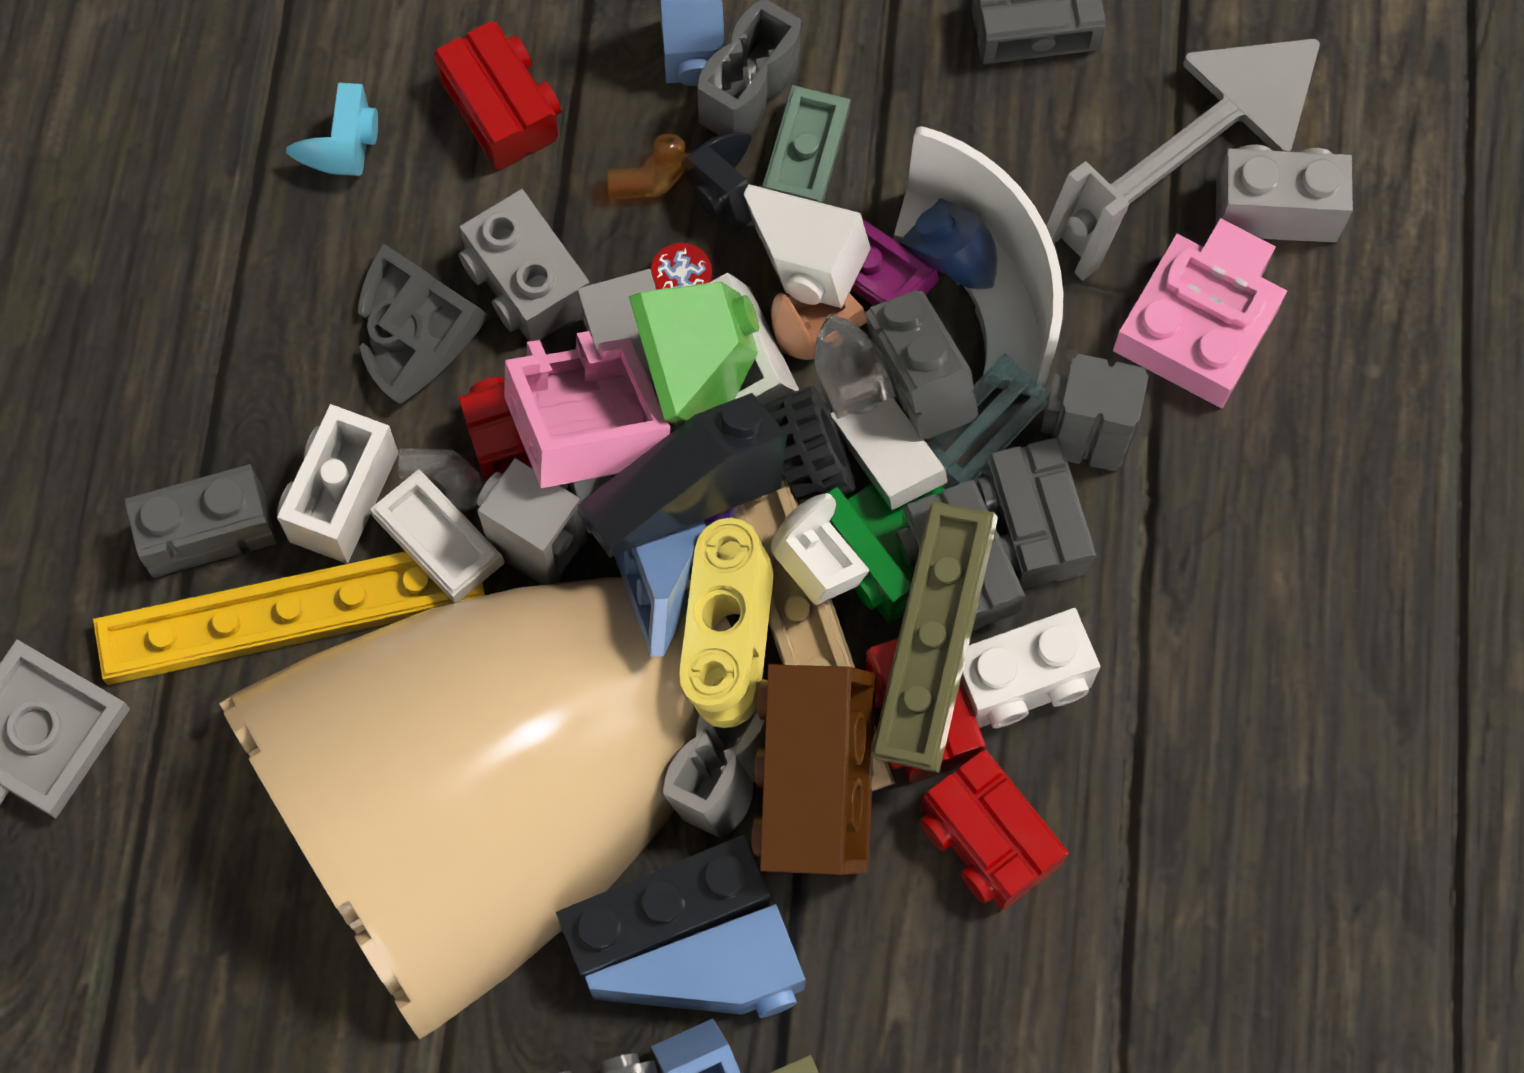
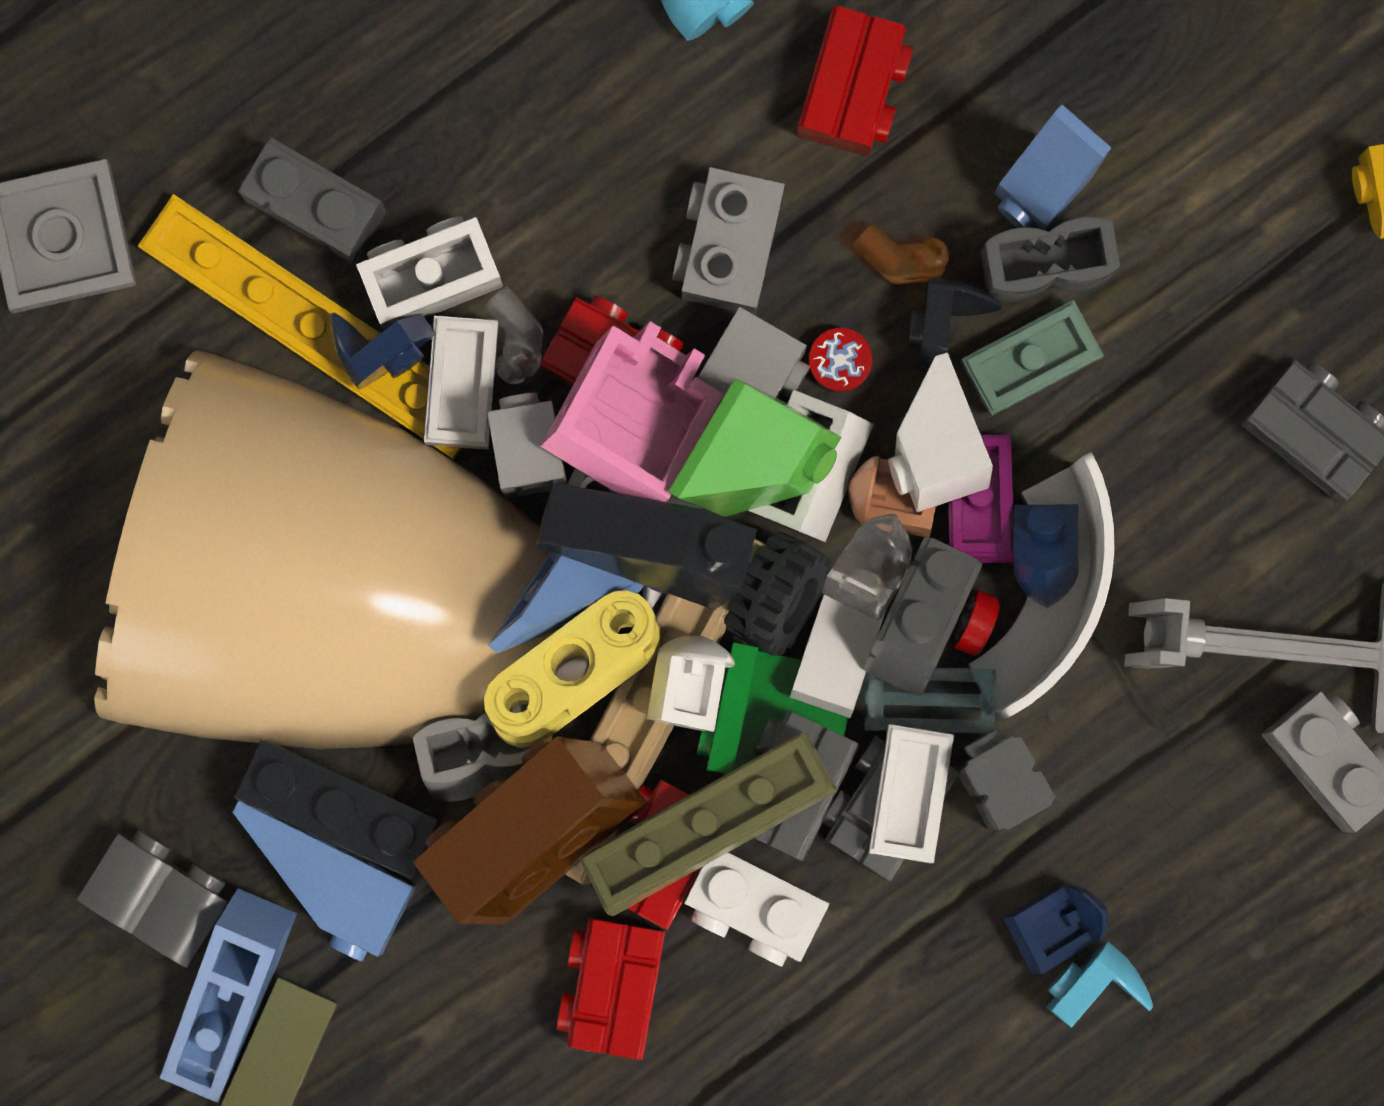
camera: 45 degrees right, 15 degrees up
dark grey brick [357,244,489,404] -> none
bright pink piece [1113,218,1287,409] -> none
none -> dark blue plate [329,312,436,390]
none -> white tile [868,725,954,863]
none -> red tile [951,589,1000,656]
none -> dark blue plate [1003,884,1108,974]
none -> medium azure plate [1046,941,1153,1028]

